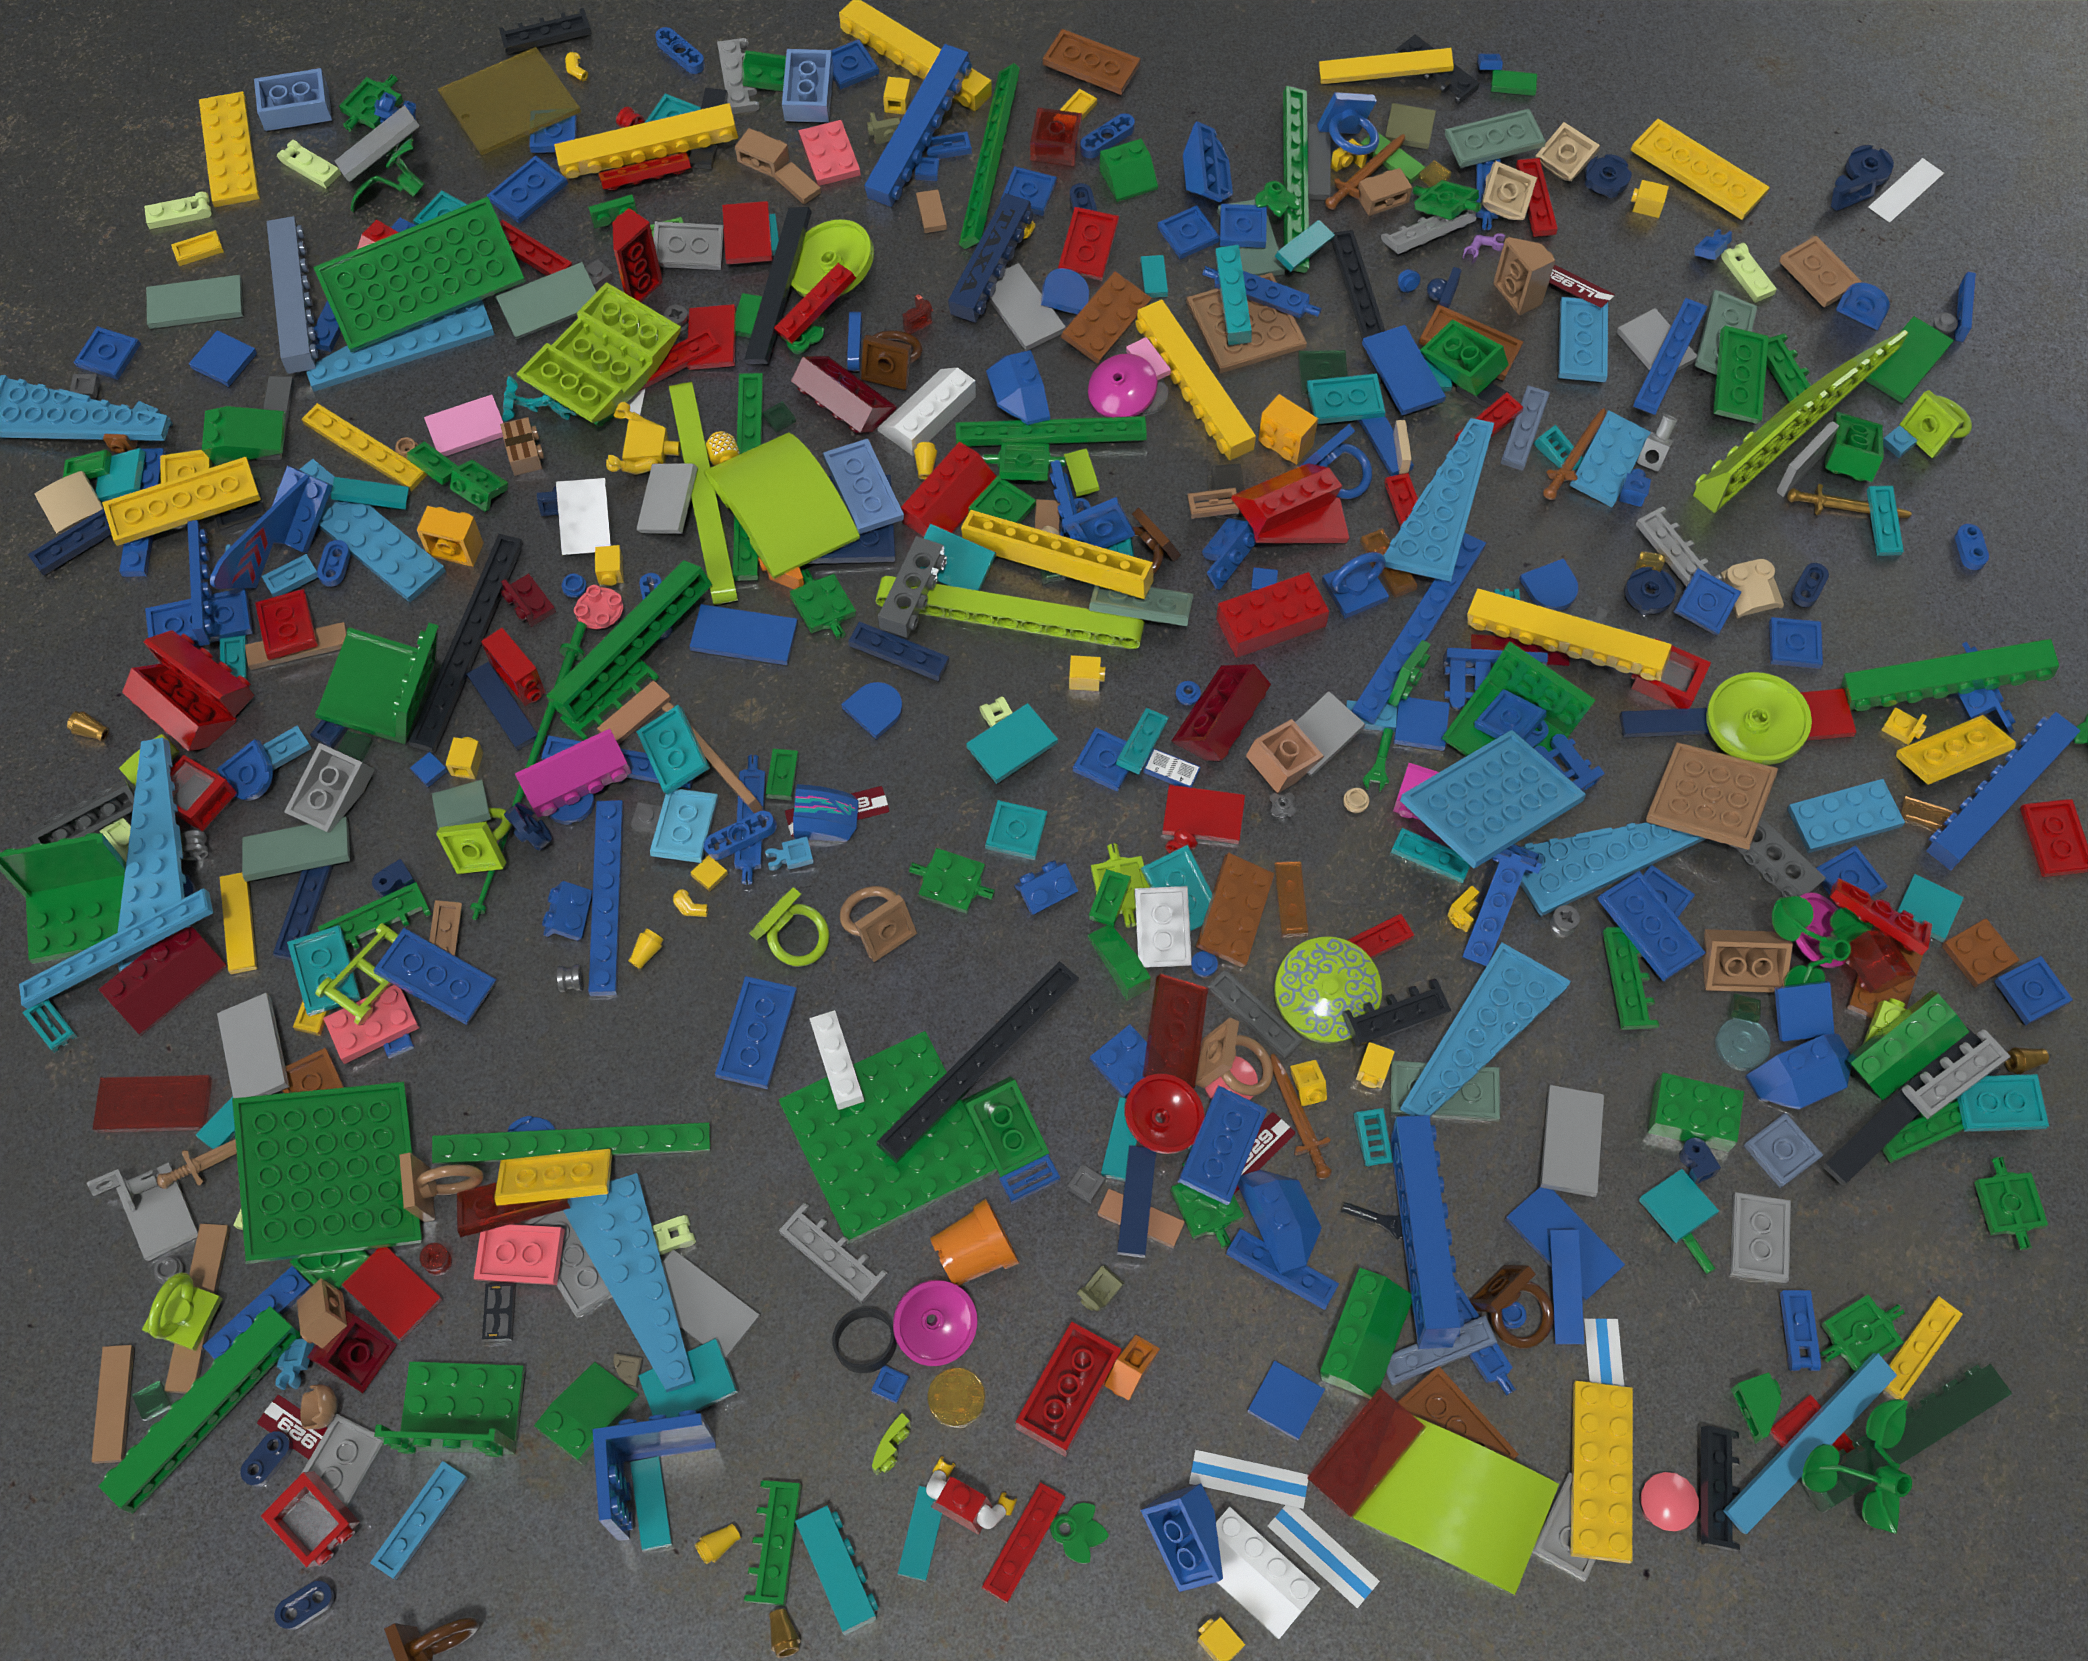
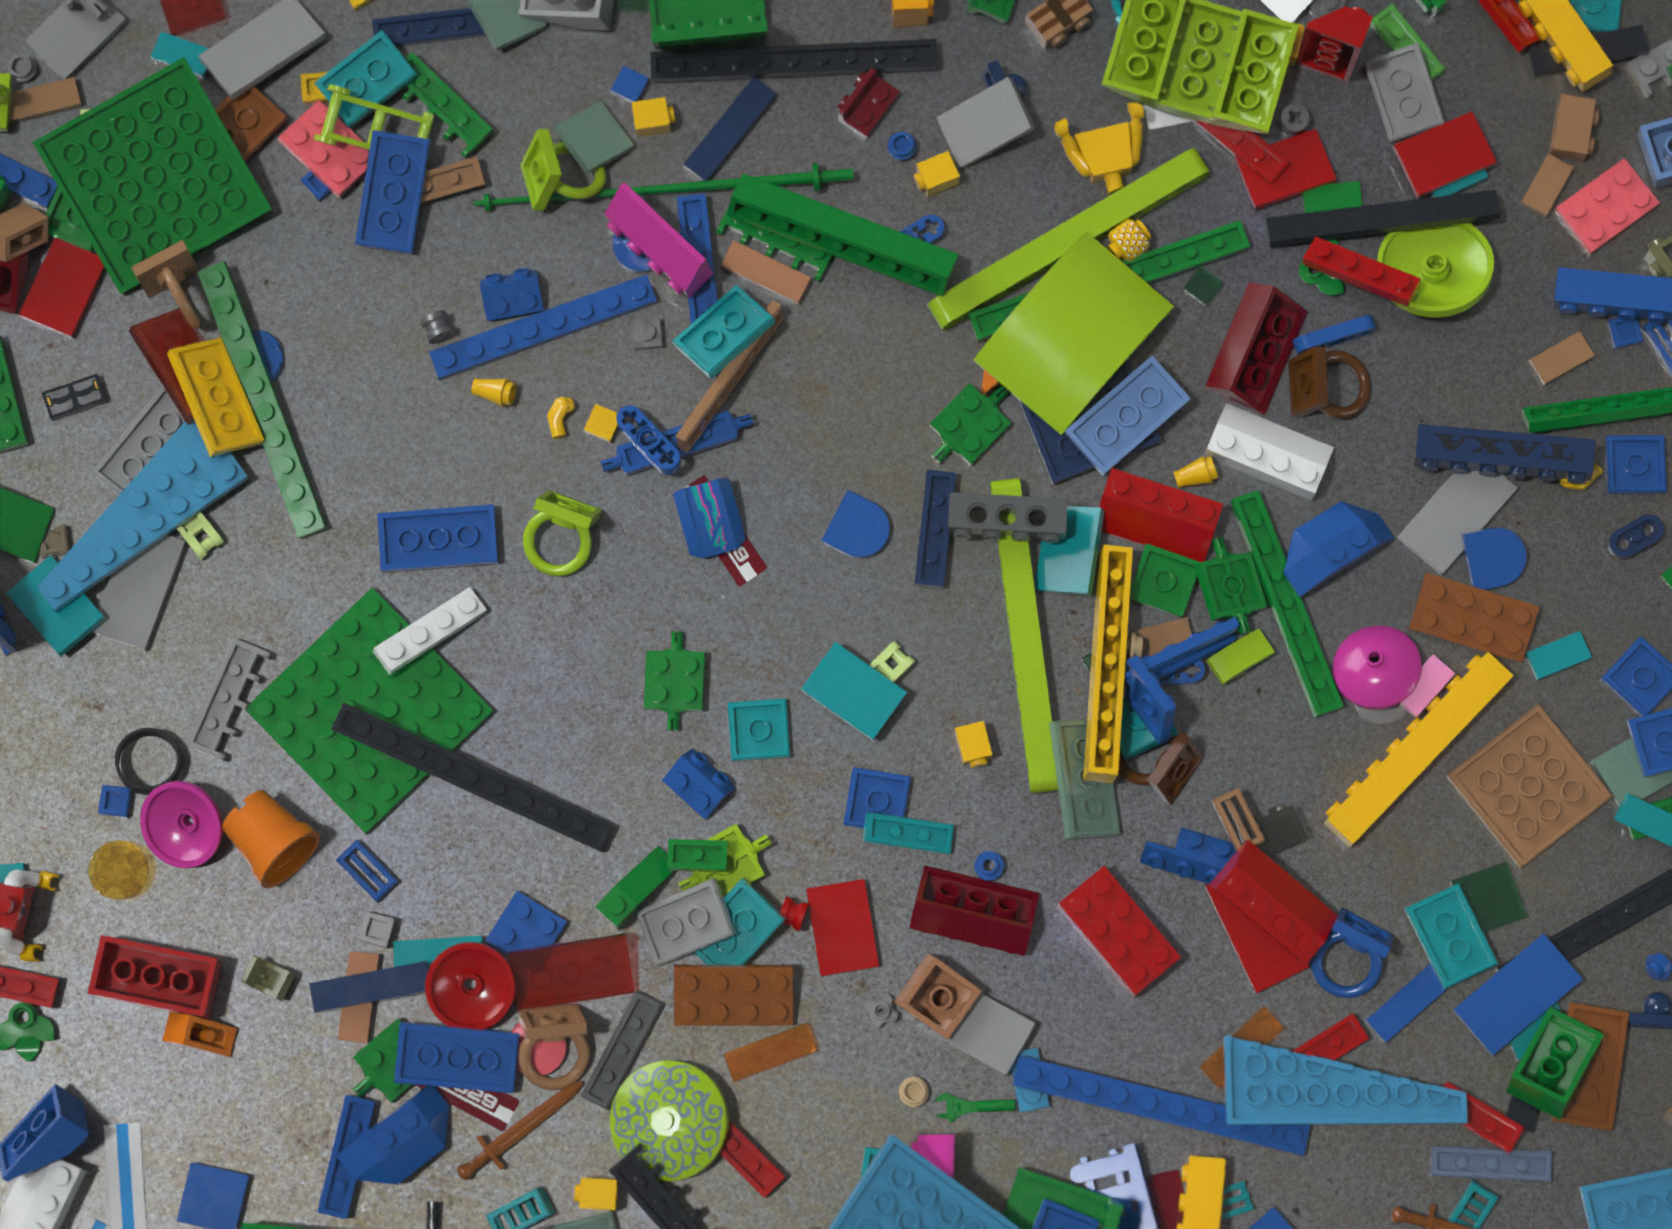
camera: 75 degrees right, 15 degrees up
medium nougat sword [156,1139,236,1189] -> none
dark blue leg [372,859,416,898] -> none
clear red wheel [419,1243,452,1276] -> none
coral plate [474,1223,565,1285] -> none
red window [481,628,546,706] -> none
dark blue plate [504,802,552,851] -> none
coral dish [574,585,623,629] -> none
light grey tile [636,464,698,533] -> none
medium azure tile [650,789,719,863] -> none
blue tile [689,604,798,665] -> none
green plate [765,749,799,801] -> none
dark azure plate [765,837,814,870] -> none
medium nougat tile [840,886,917,962] -> none
lime slope [872,1413,911,1476] -> none
clear red bracket [902,294,933,334] -> none
green slope [962,1076,1050,1177] -> none
red tile [1058,207,1119,281] -> none
tile [1144,749,1201,788] -> none
blue plate [1191,951,1218,977] -> none
blue plate [1202,266,1322,318] -> none
teal brick [1216,245,1252,345] -> none
blue tile [1251,567,1278,592] -> none
light orange brick [1258,394,1318,465] -> none
yellow bracket [1290,1060,1327,1106] -> none
blue tile [1322,552,1389,619] -> none
green plate [1388,640,1431,707] -> none
tan tile [1393,420,1412,474] -> none
blue tile [1394,697,1450,751] -> none

